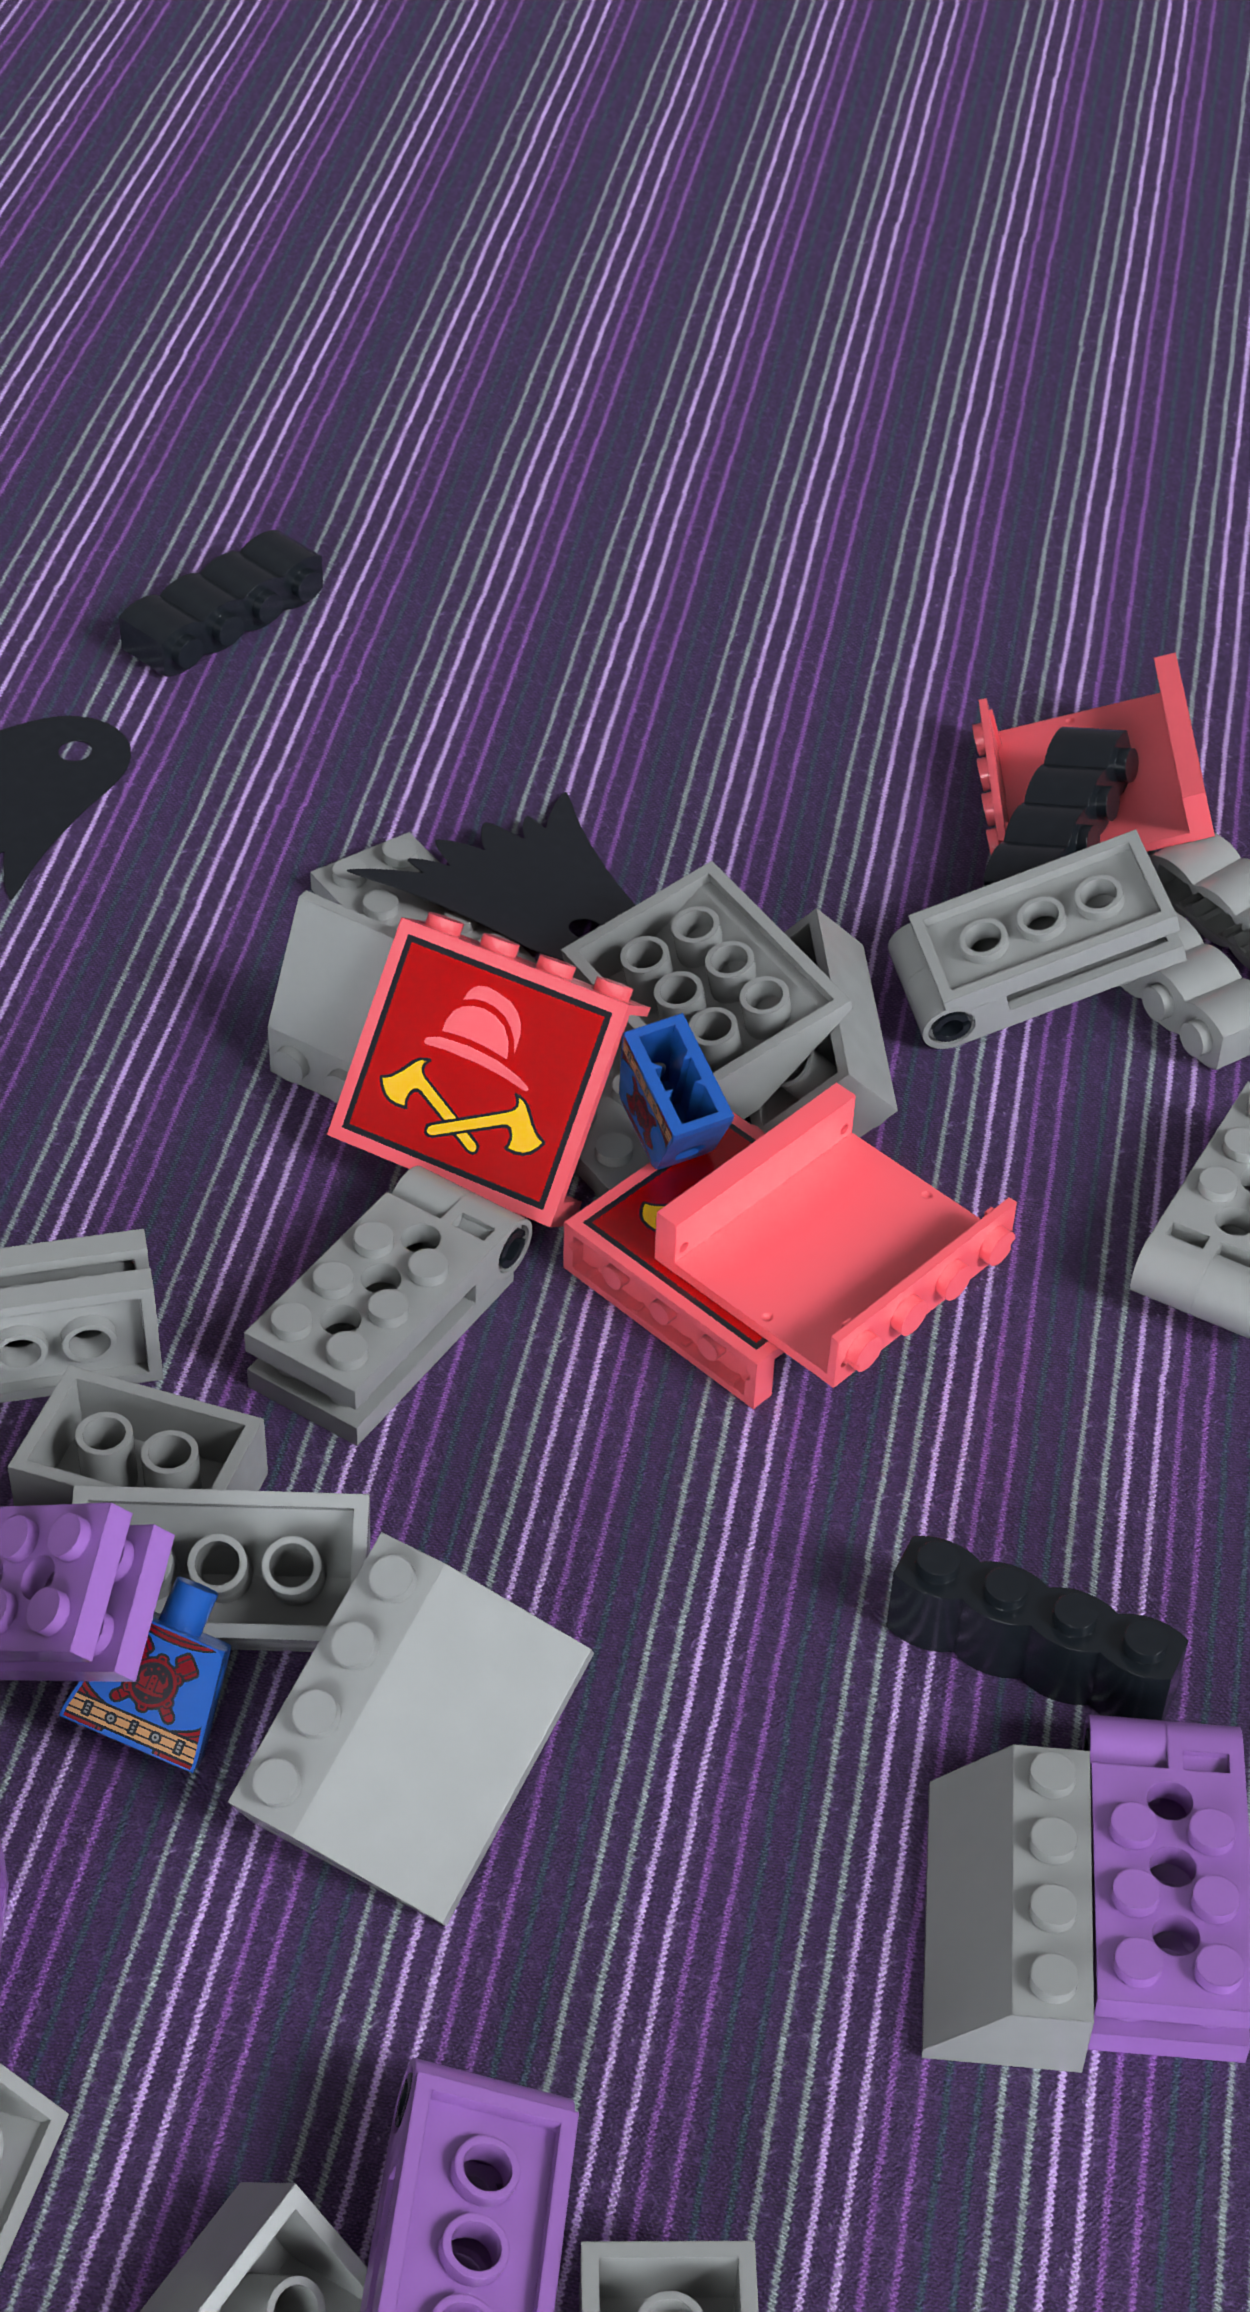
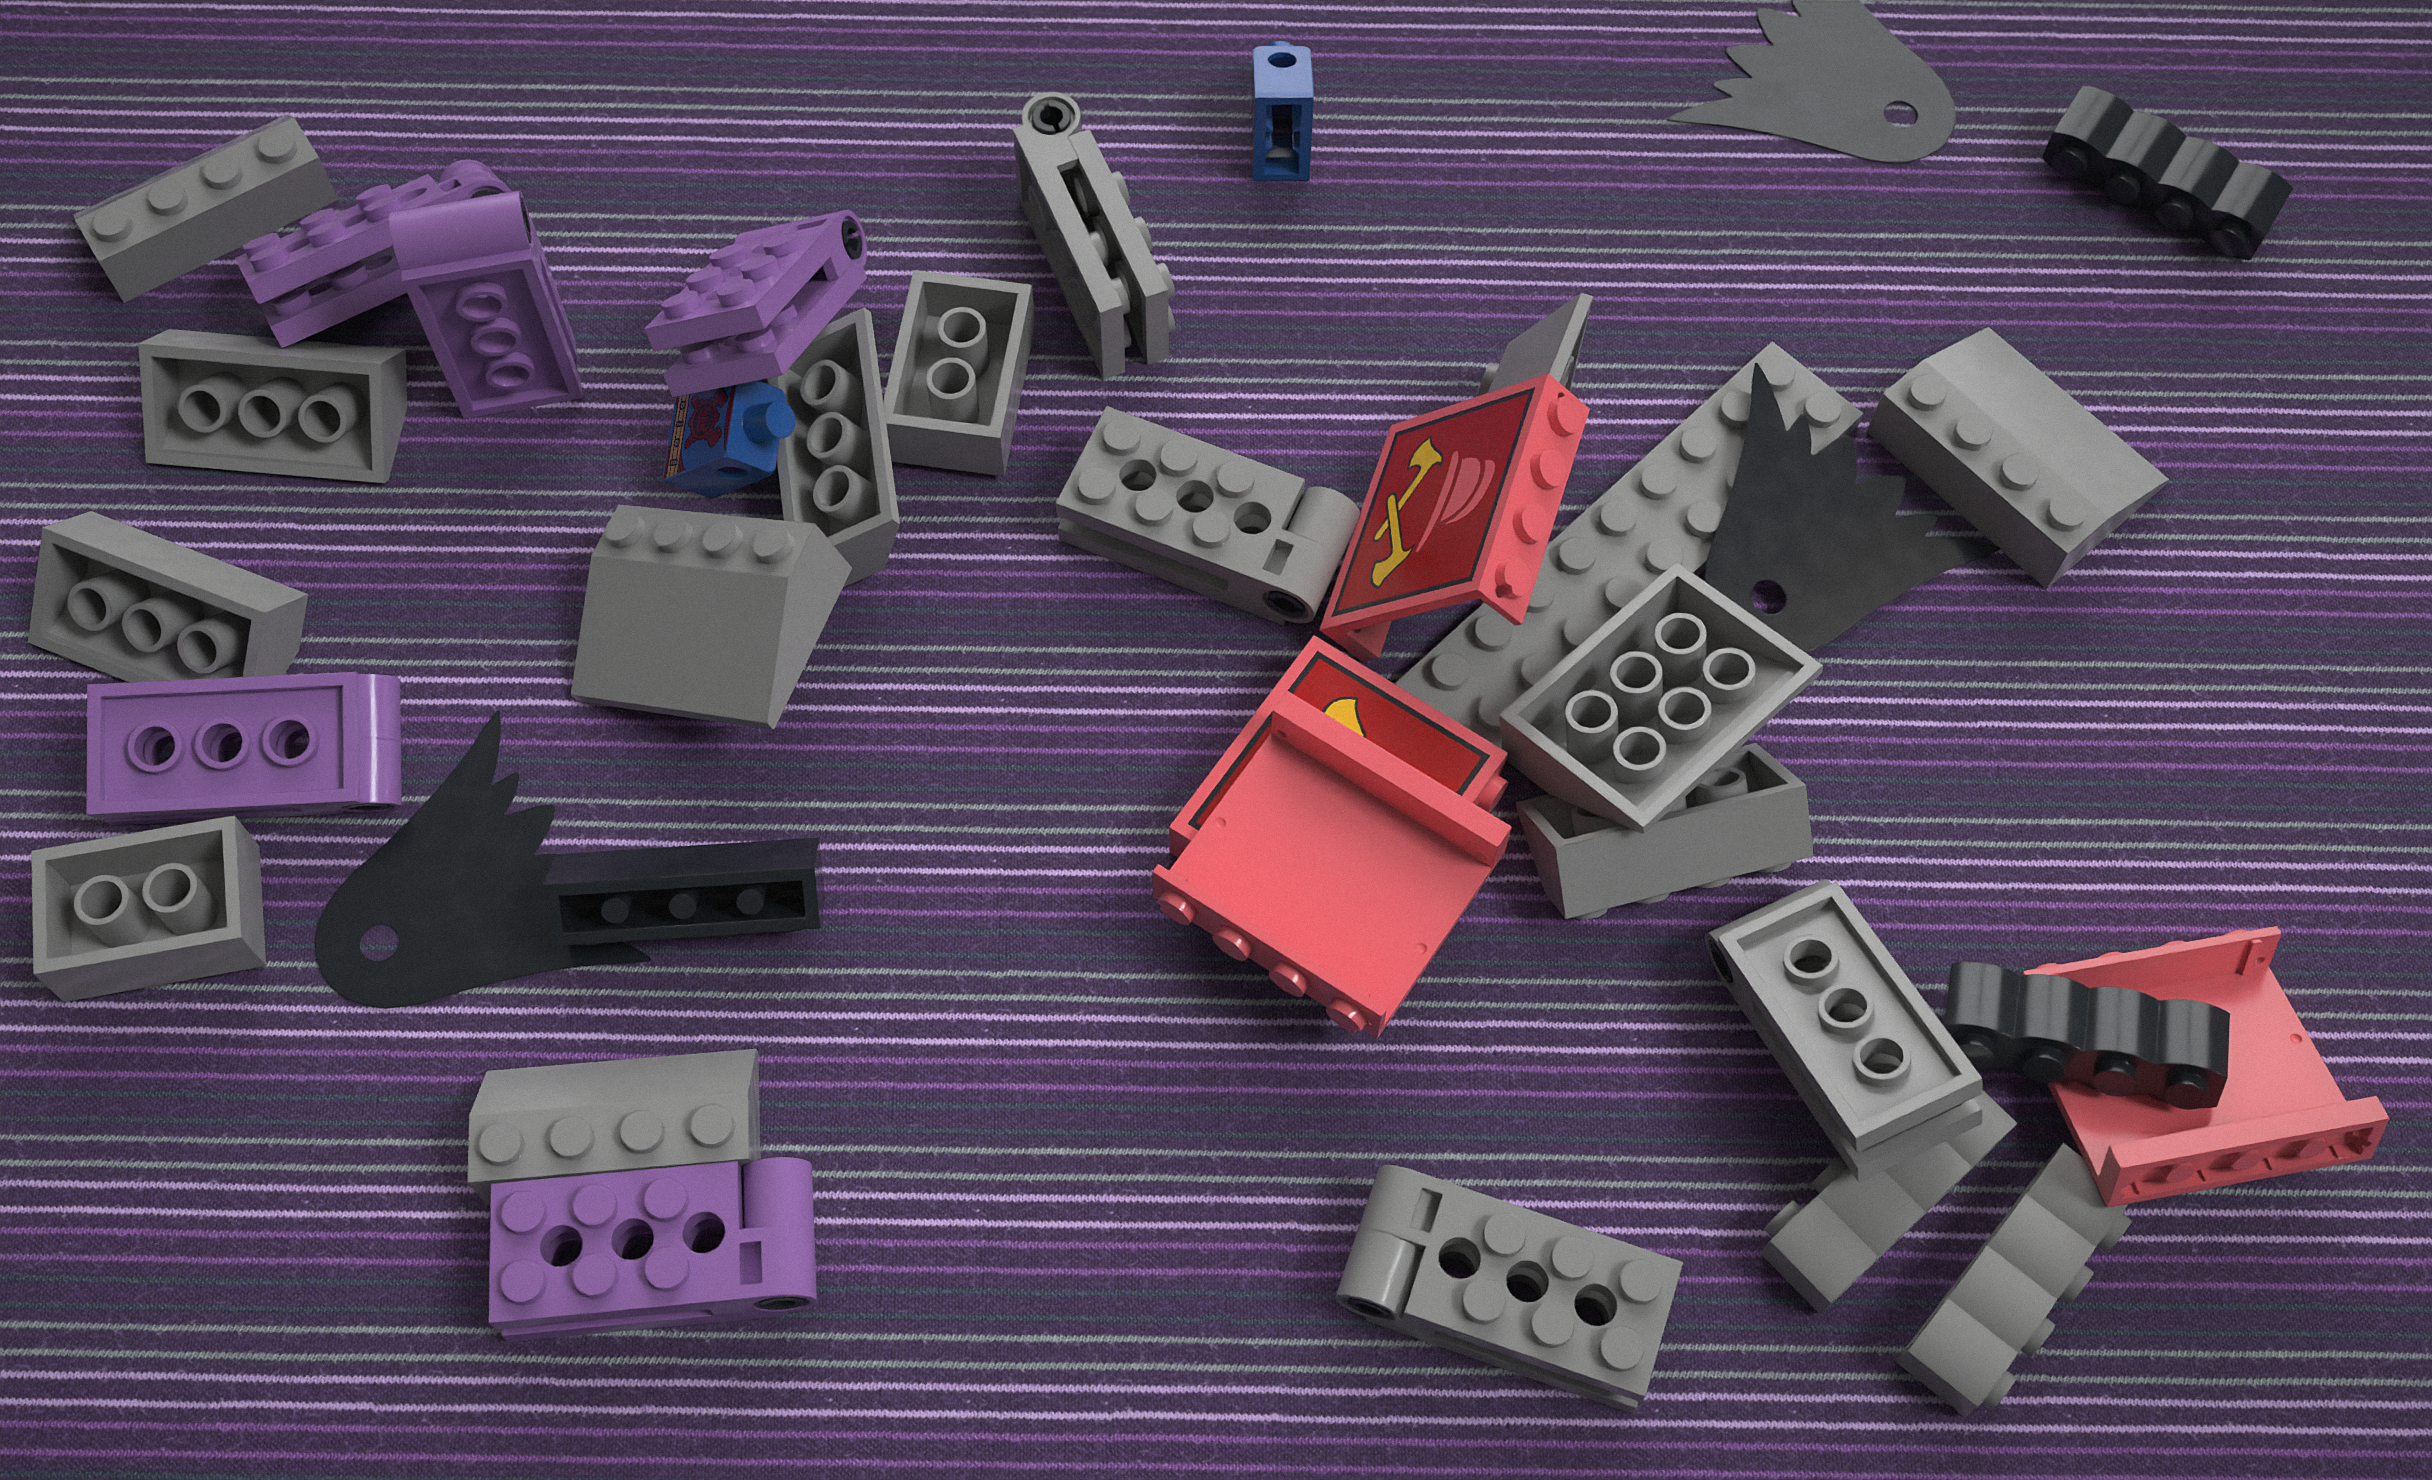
camera: 80 degrees right, 20 degrees up
blue torso [619,1013,734,1169] -> none
black brick [886,1536,1188,1720] -> none
none -> black piece [315,711,651,1008]
none -> black brick [543,837,825,946]
none -> light grey slope [1866,327,2169,590]

